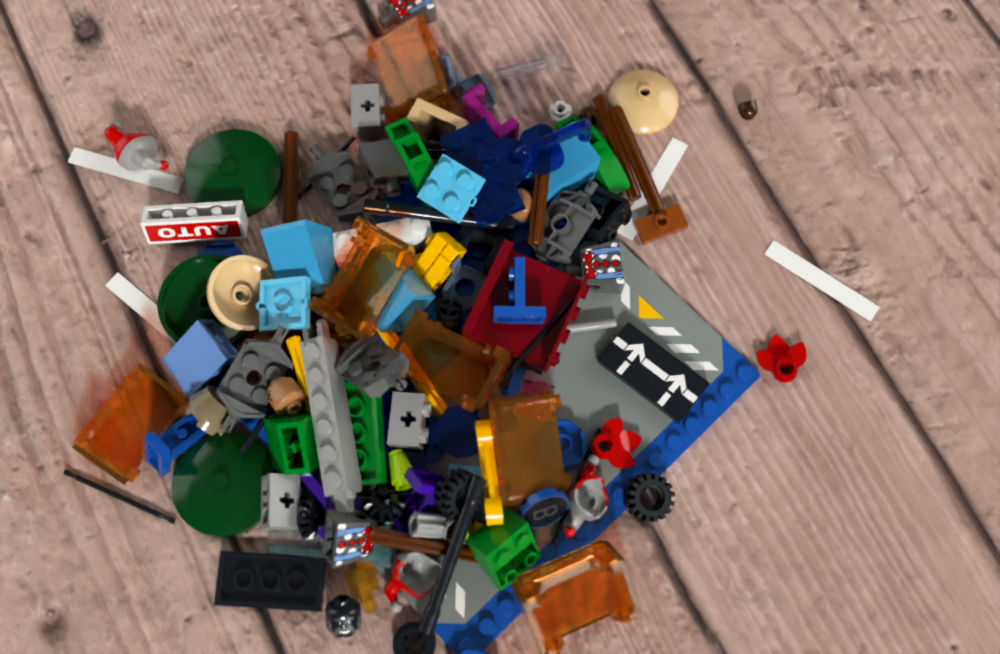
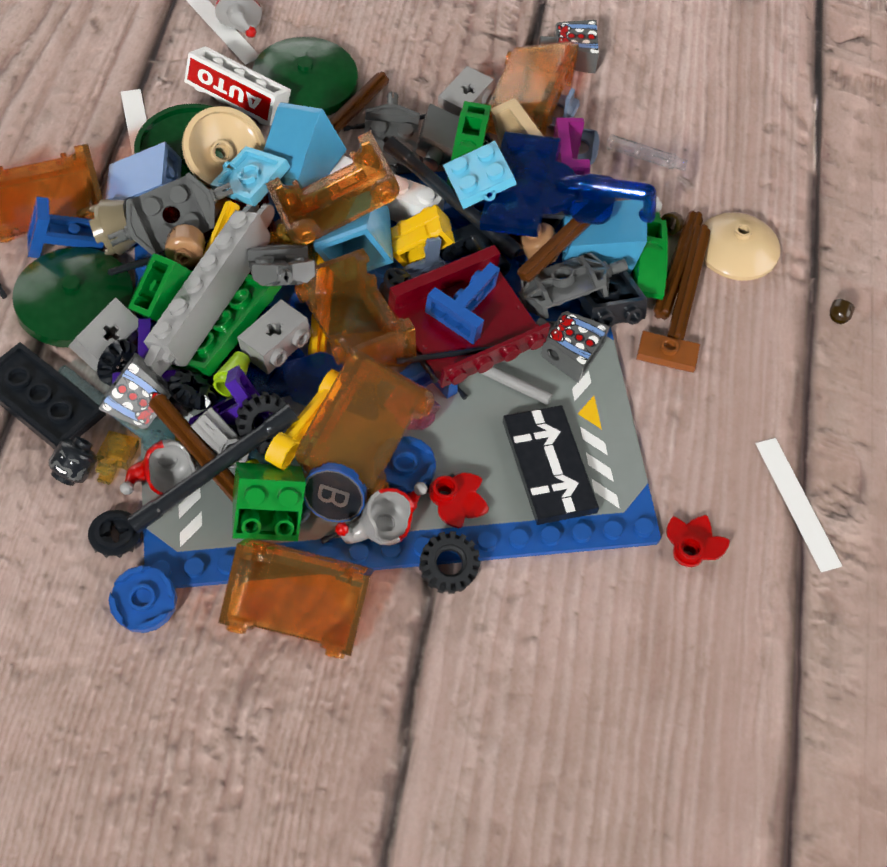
camera: 30 degrees right, 15 degrees down
white sticker [617,138,688,240] -> none

